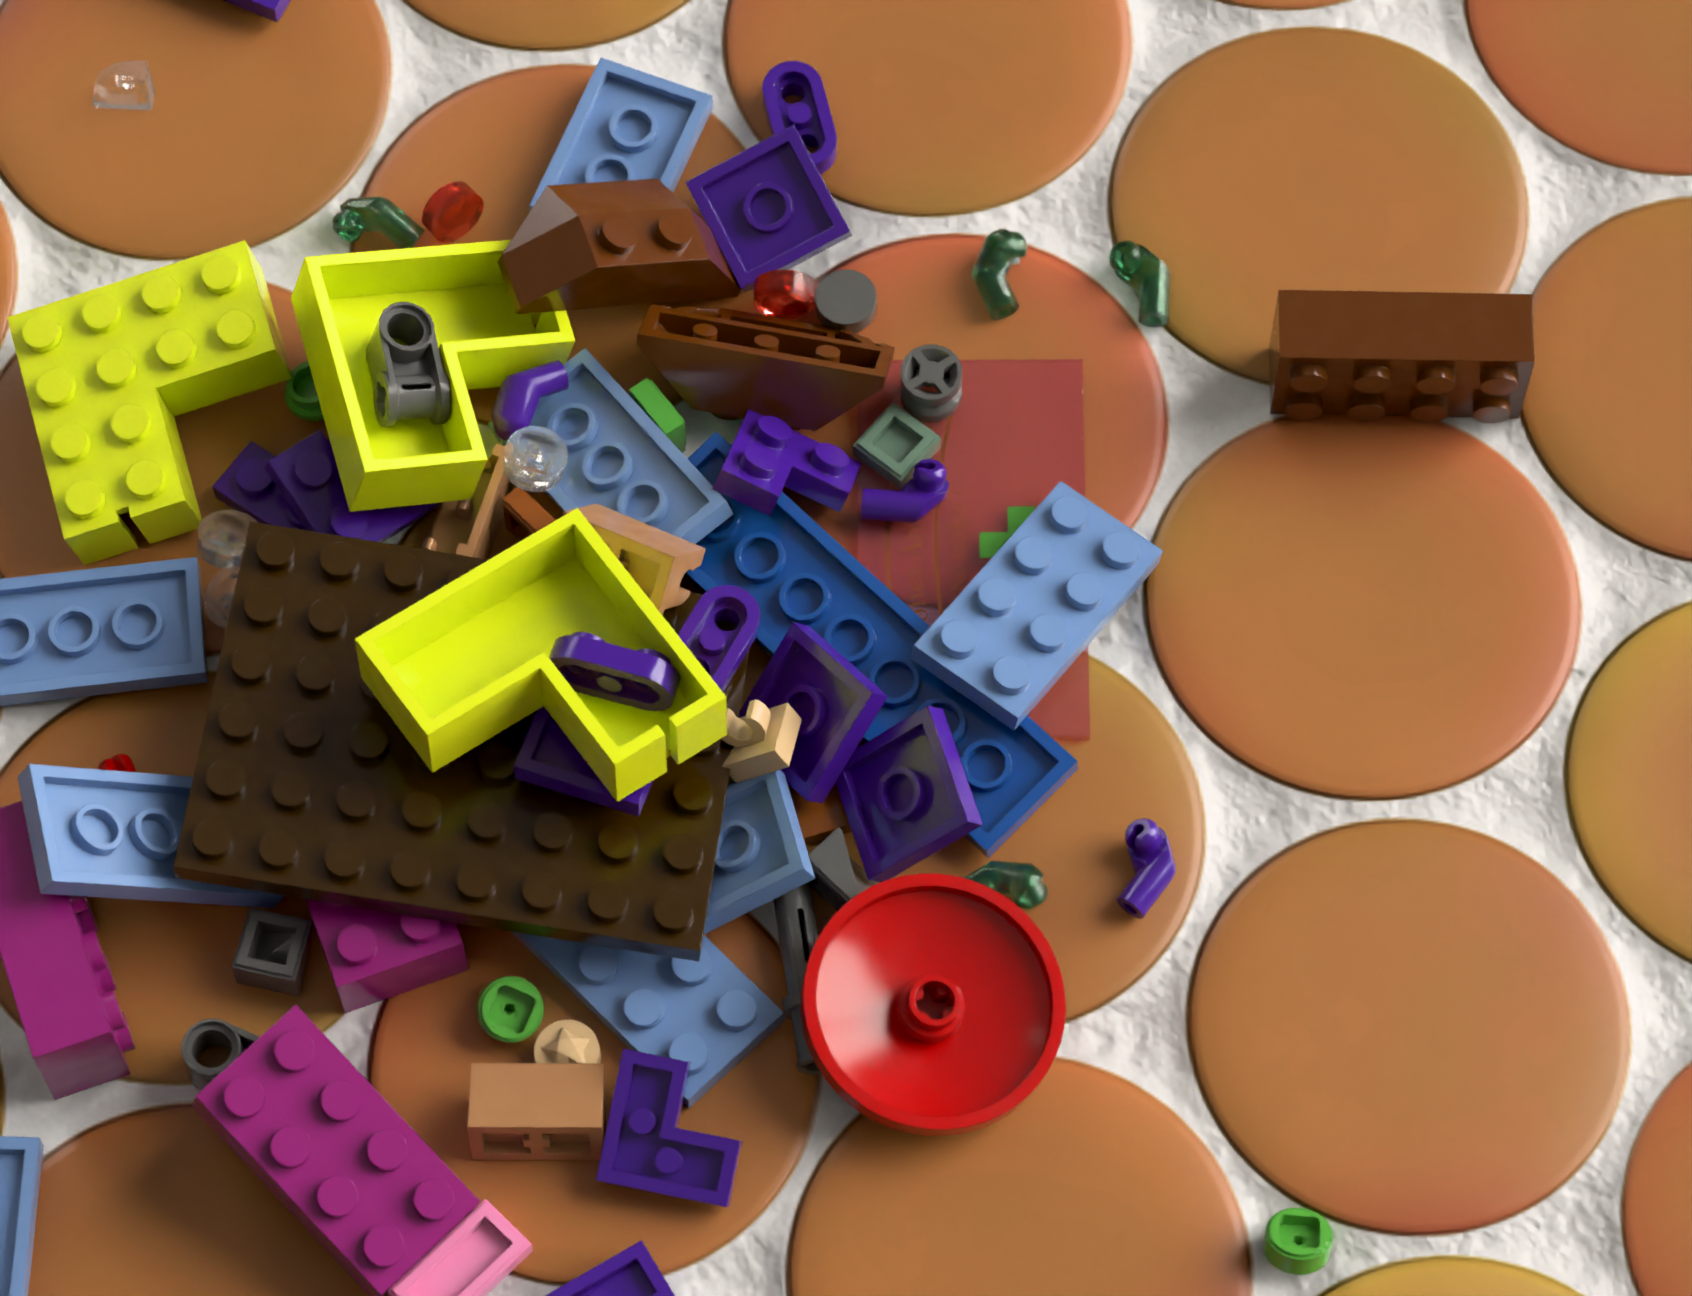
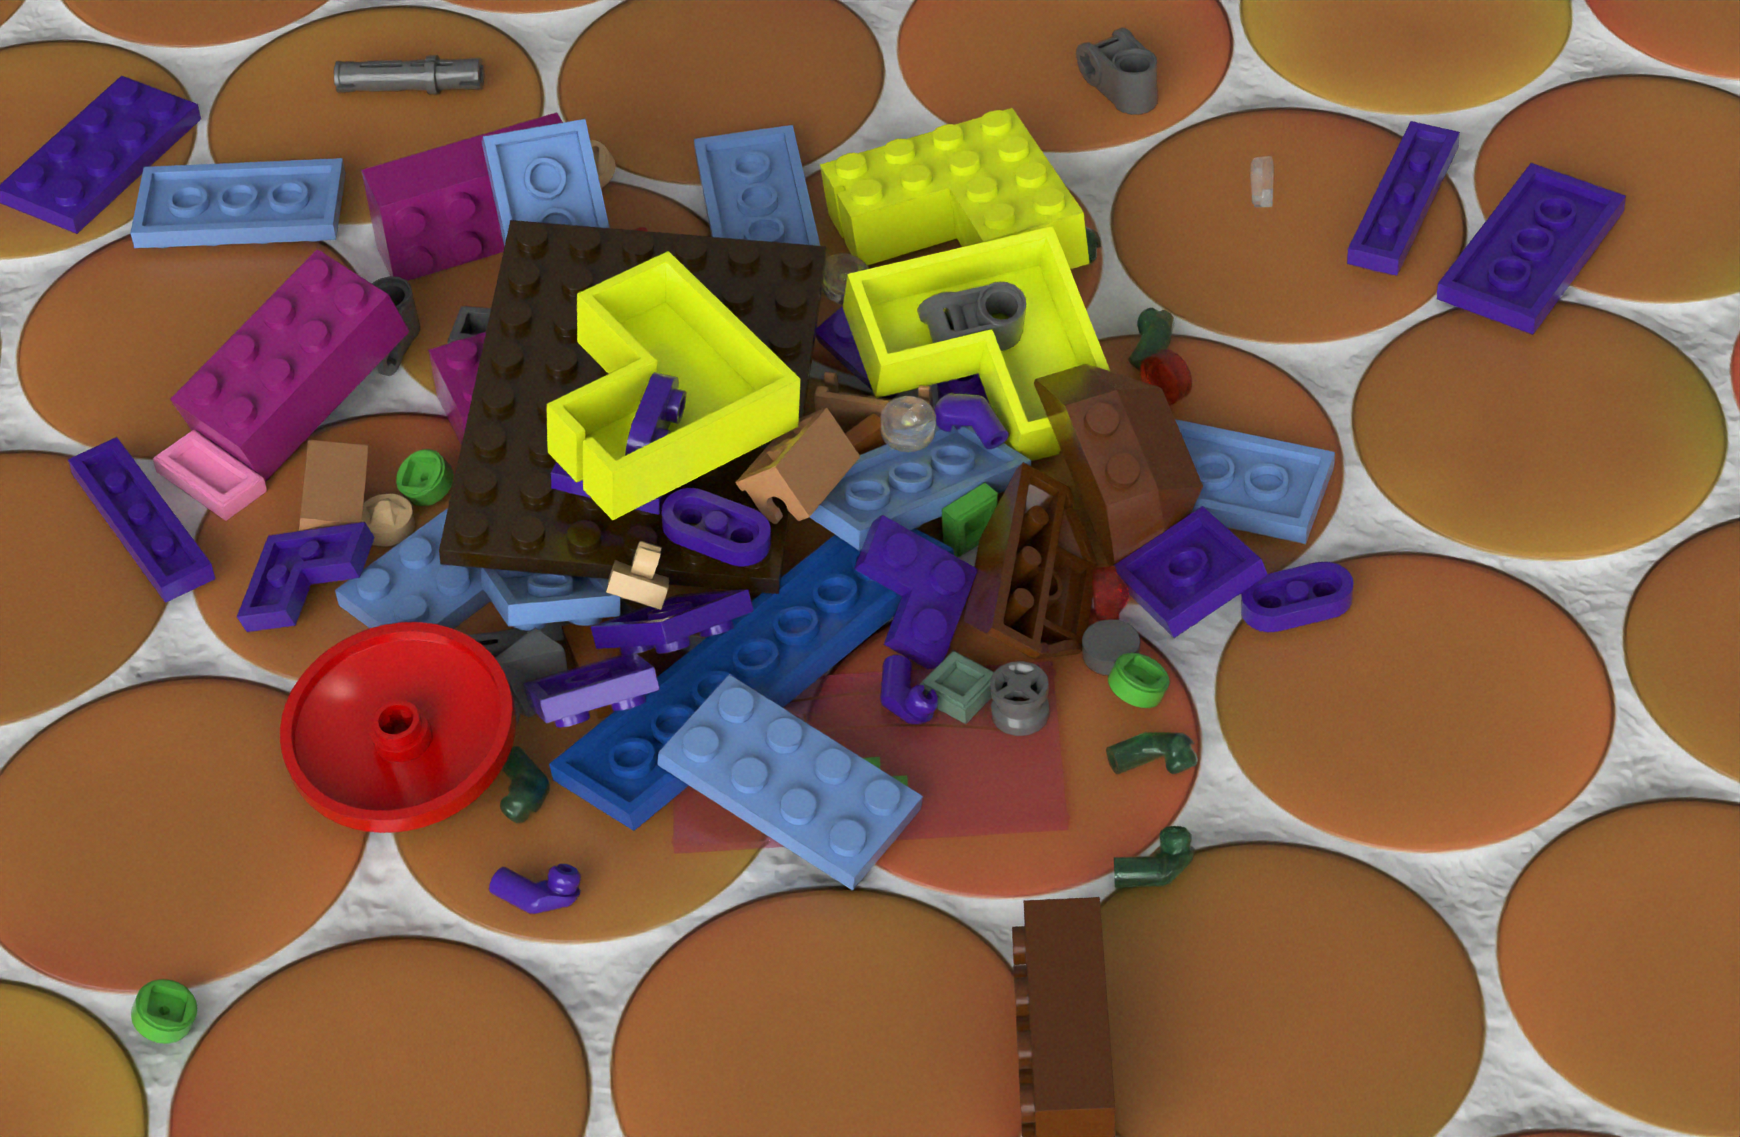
camera: 90 degrees right, 20 degrees down
none -> bright green tile [1108,653,1170,708]

